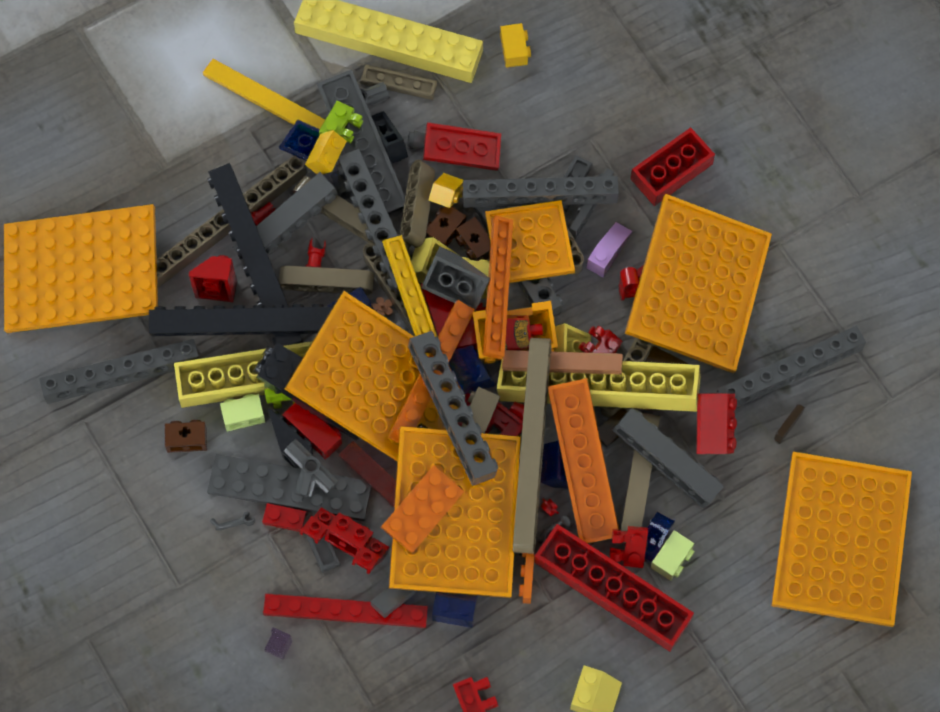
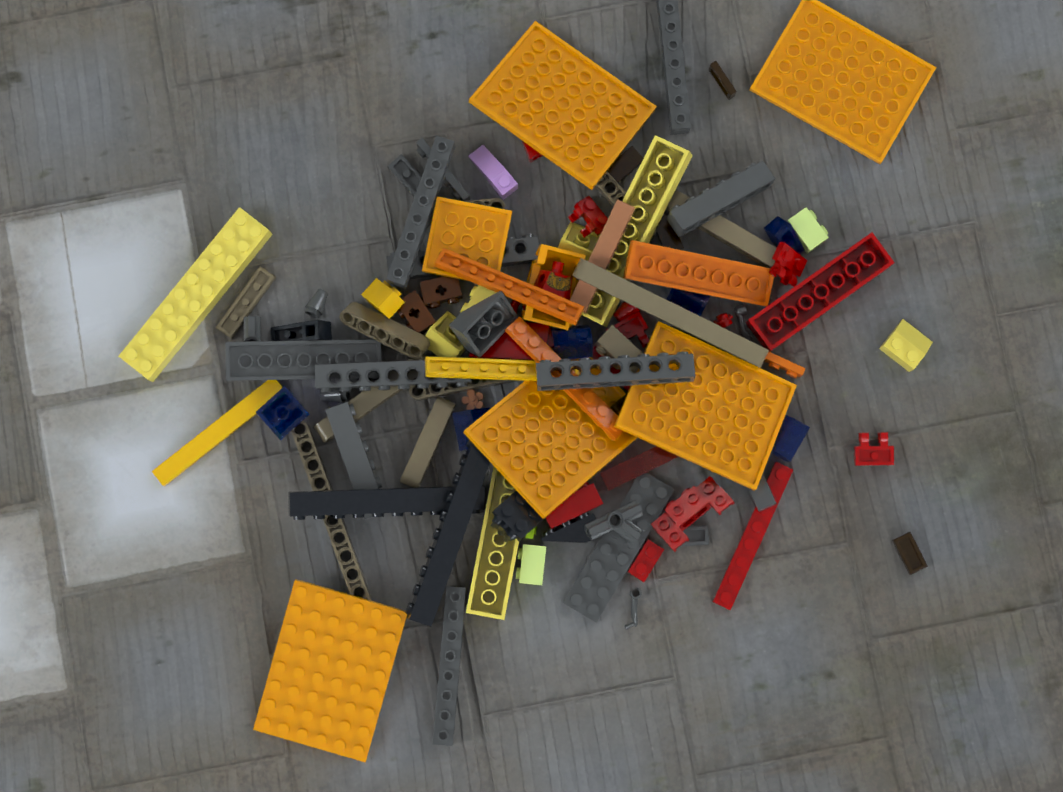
camera: 70 degrees left, 15 degrees up
reddish brown brick [165,420,207,453] -> none
red slope [189,255,237,303] -> none
red pin [251,202,276,226] -> none
clear purple panel [265,627,293,659] -> none
yellow brick [305,130,347,174] -> none
red piece [305,238,326,268] -> none
lime plate [319,101,363,144] -> none
orange plate [381,465,465,554] -> none
red plate [423,122,501,171] -> none
yellow brick [500,23,531,68] -> none
red piece [618,267,639,301] -> none
red brick [630,127,715,206] -> none
red slope [697,393,737,454] -> none

